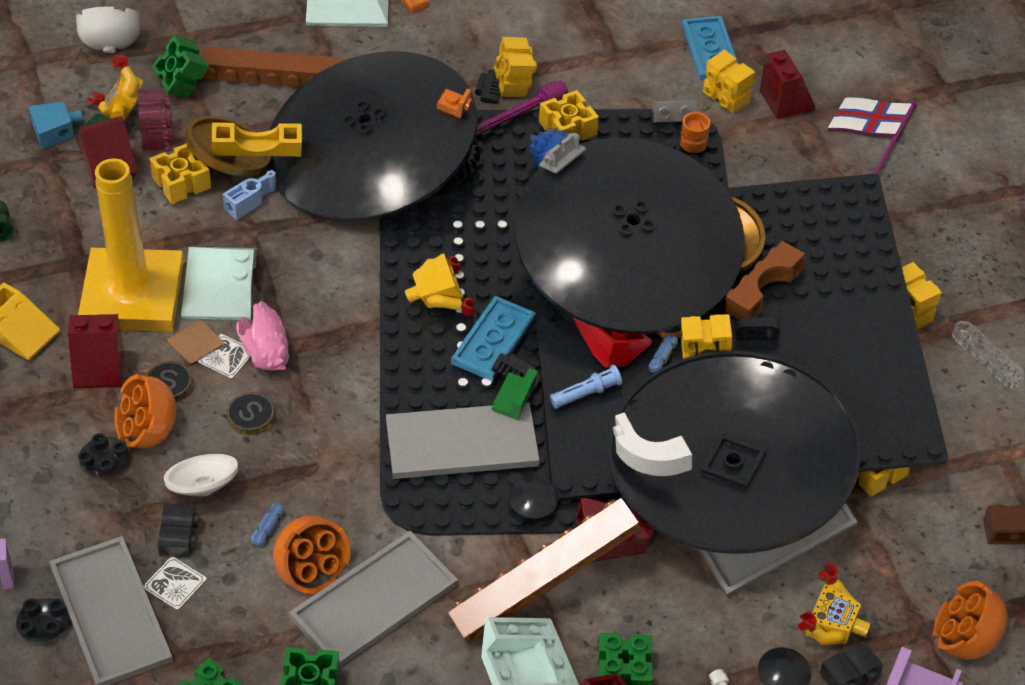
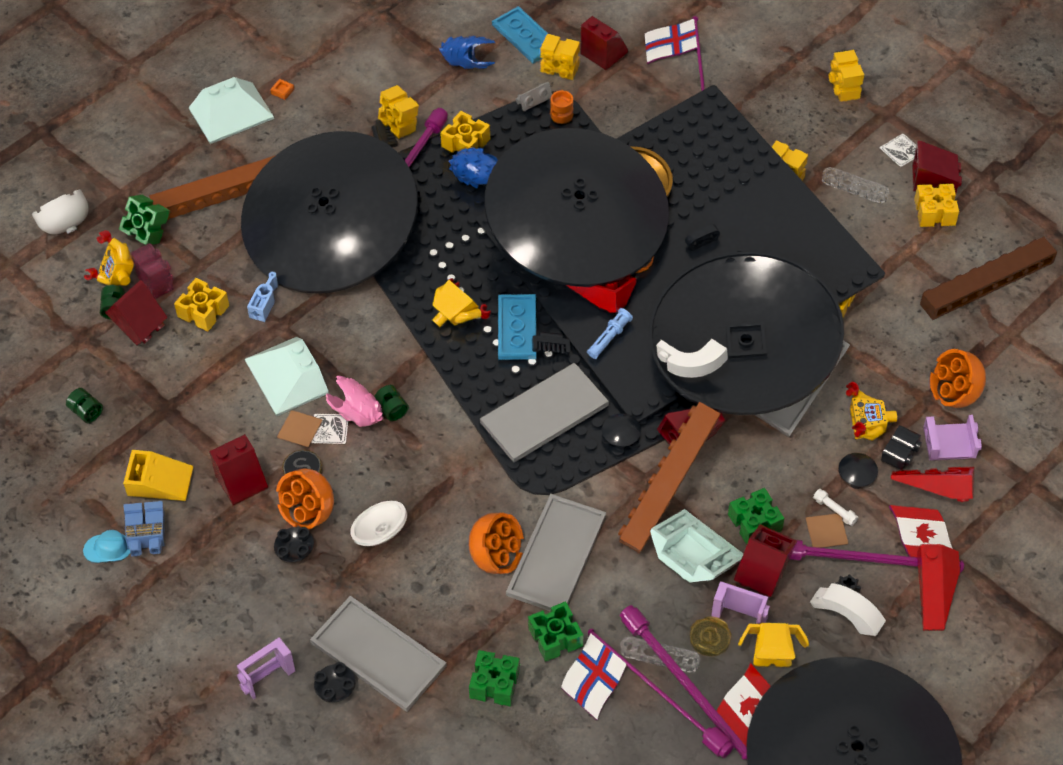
camera: 25 degrees left, 5 degrees up
dark azure torso [28,102,83,149] -> none
yellow piece [78,158,184,332] -> none
white sticker [143,556,207,610] -> none
black brick [158,503,200,557] -> none
pearl gold dish [185,116,271,177] -> none
yellow arch [212,123,302,157] -> none
black tile [226,392,275,435] -> none
medium blue axle [251,503,284,547] -> none
orange bracket [437,88,473,118] -> none
green panel [492,368,538,420] -> none
light grey hinge [539,133,587,174] -> none
medium blue axle [649,334,678,373] -> none
yellow brick [681,315,732,359] -> none
dark orange arch [725,241,805,319] -> none
none -> dark green wheel [374,385,409,421]
none -> blue head [439,36,495,69]

